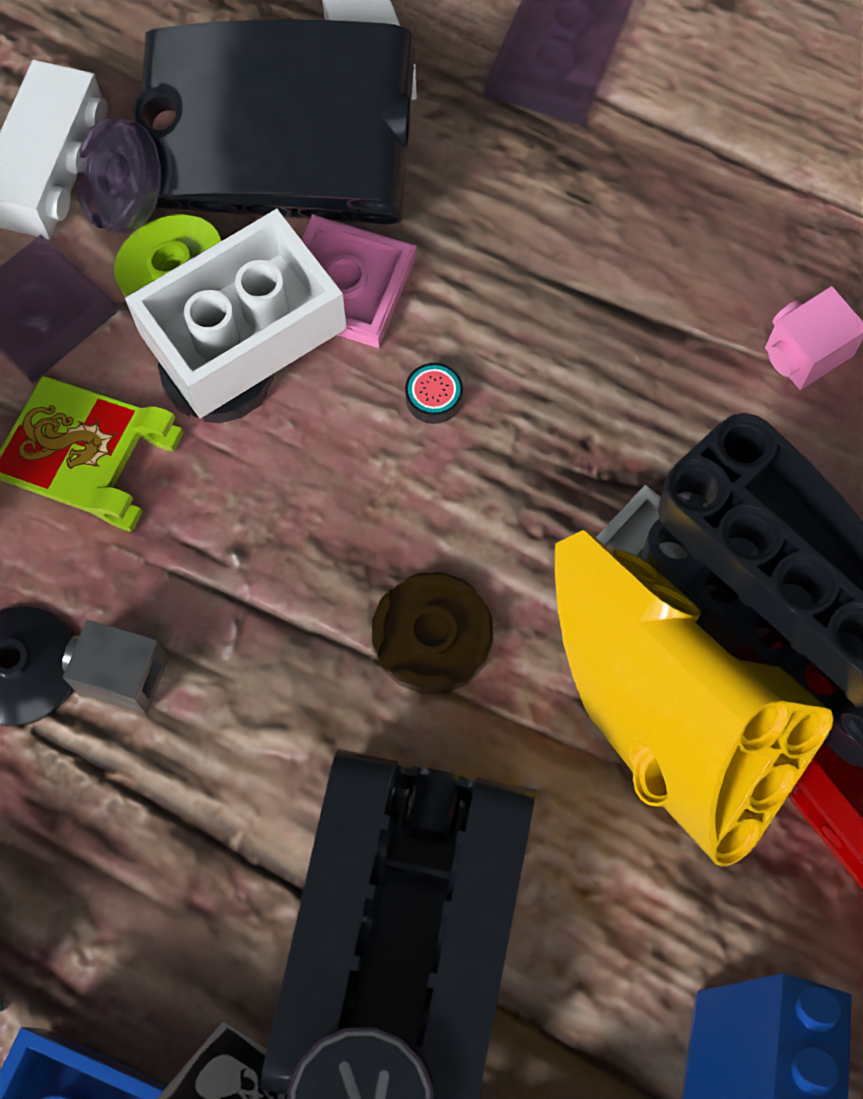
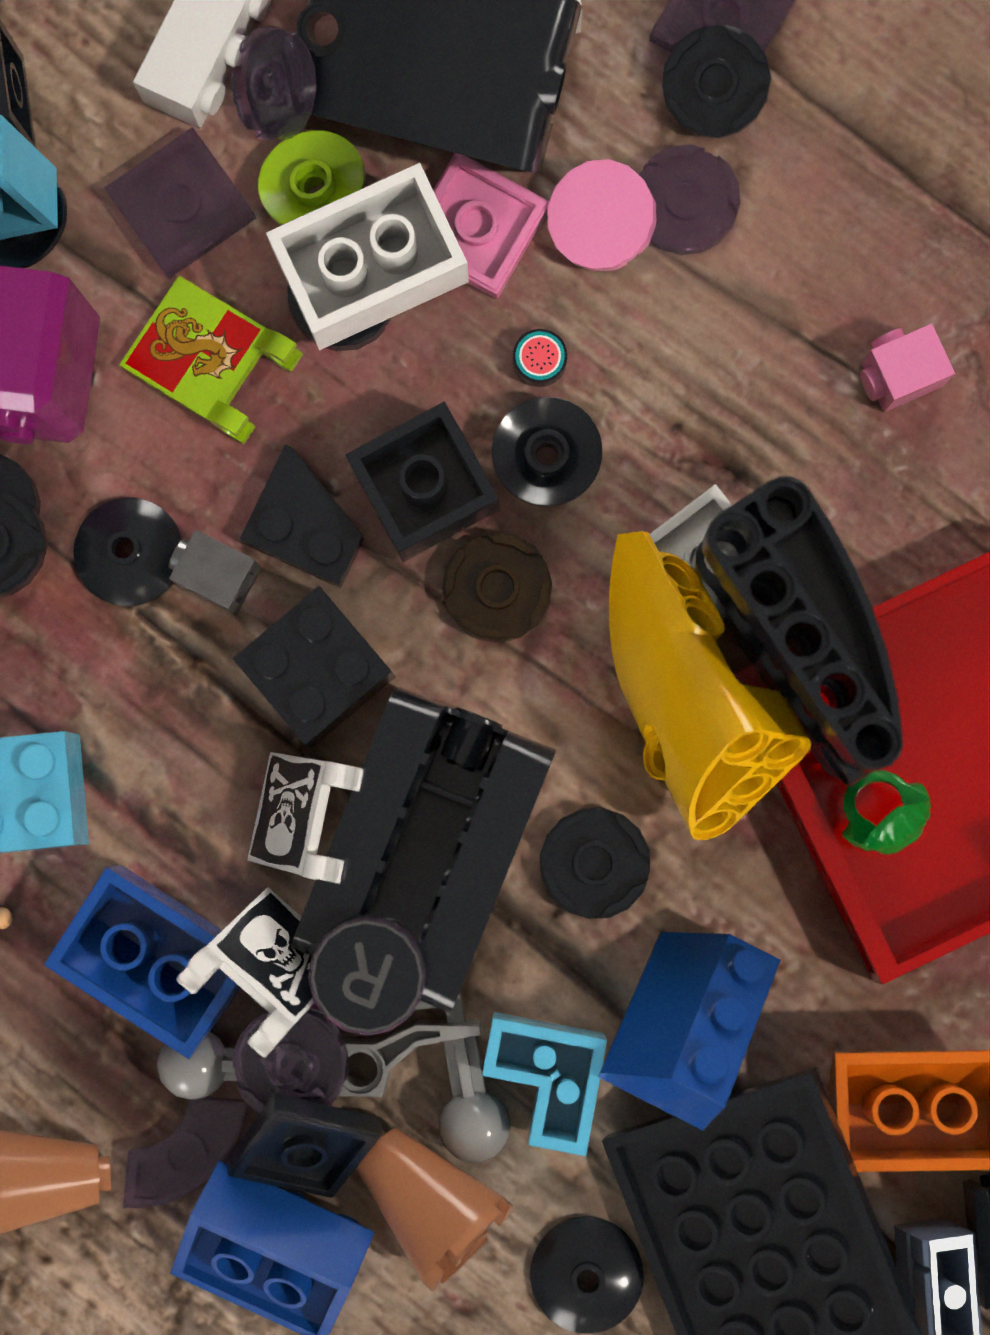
camera: 15 degrees right, 15 degrees up
none -> black brick [232,586,396,748]
none -> black wing [240,445,364,588]
none -> white flag [247,752,364,884]
none -> black brick [345,401,499,562]
none -> black dish [492,397,602,507]
none -> black tile [540,808,650,919]
none -> bright pink tile [547,159,656,272]
none -> tile [638,144,741,255]
none -> black tile [662,25,771,138]

